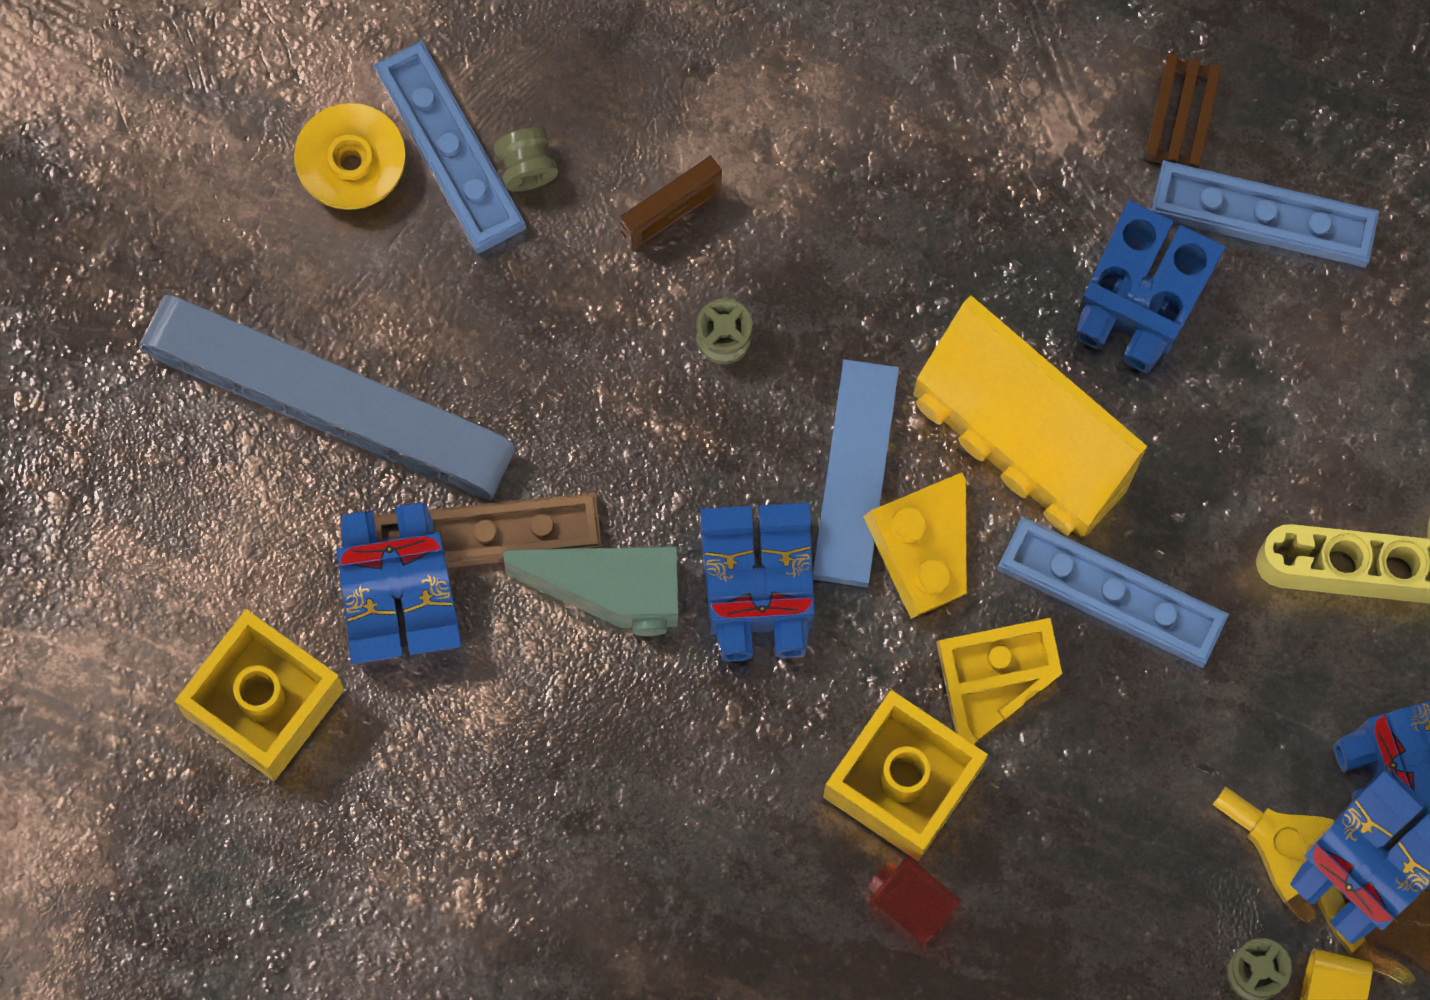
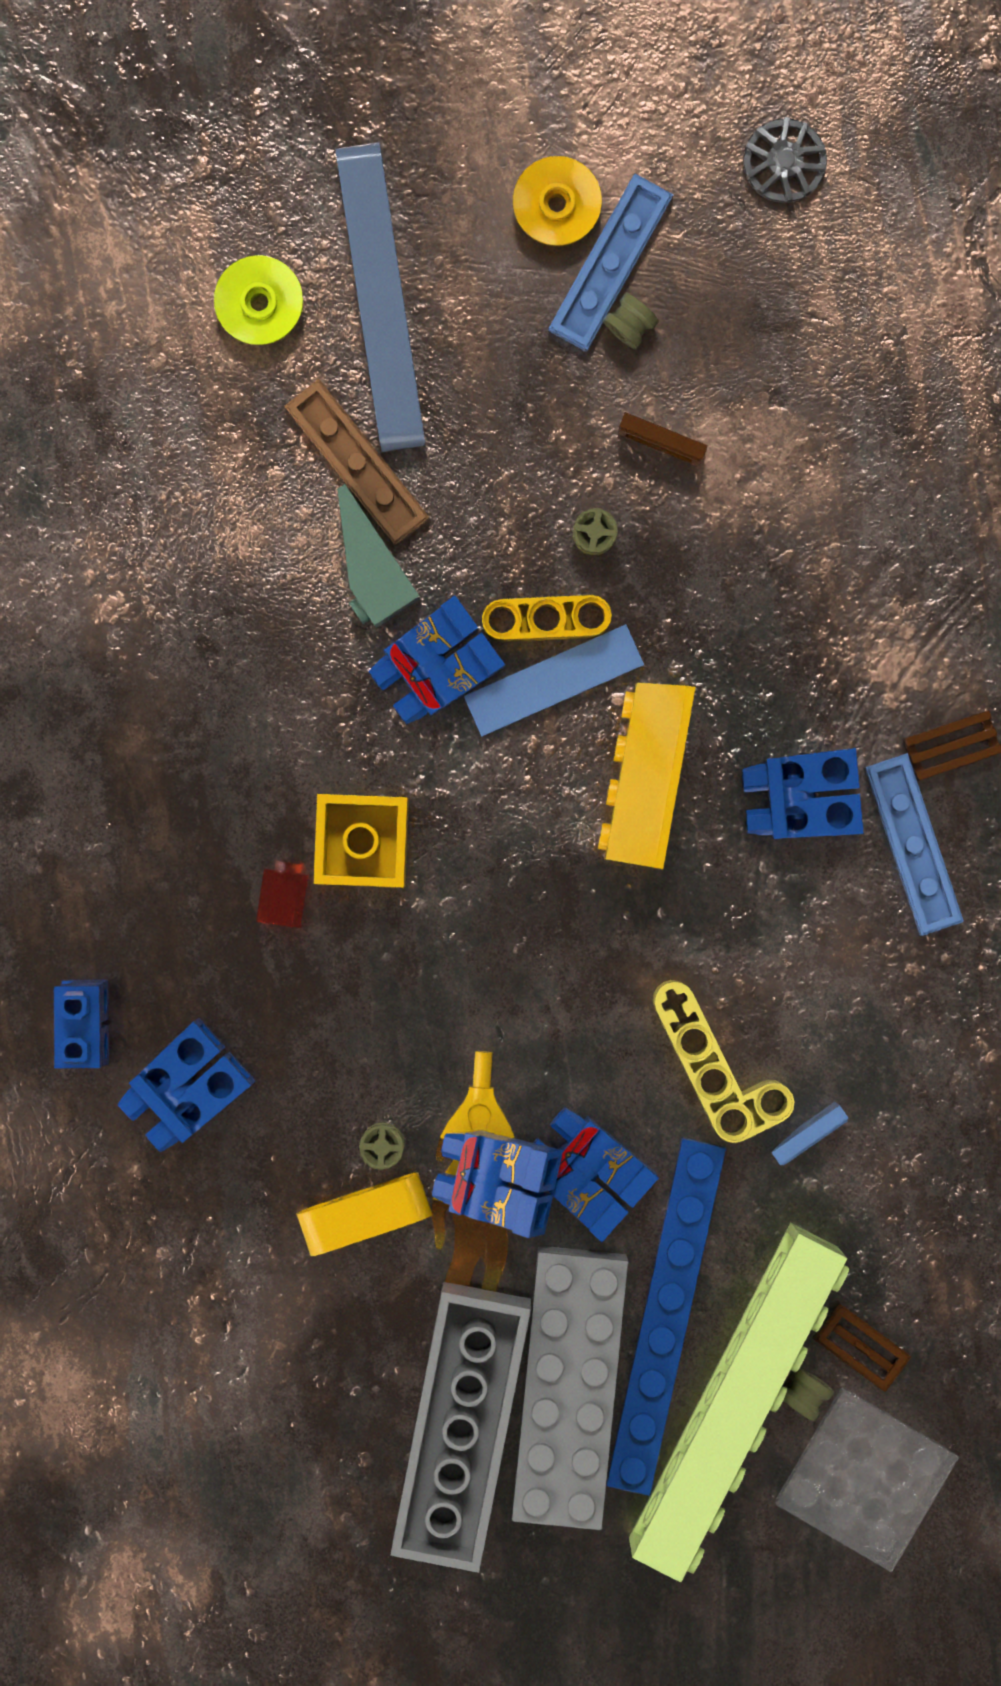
camera: 65 degrees right, 15 degrees up
yellow brick [175,609,344,782] -> none
blue hips [336,501,462,664] -> none
yellow wing [863,472,967,619] -> none
yellow wing [936,618,1062,745] -> none
medium blue tile [997,516,1229,668] -> none
none -> neon yellow dish [214,255,303,345]
none -> yellow beam [482,595,612,642]

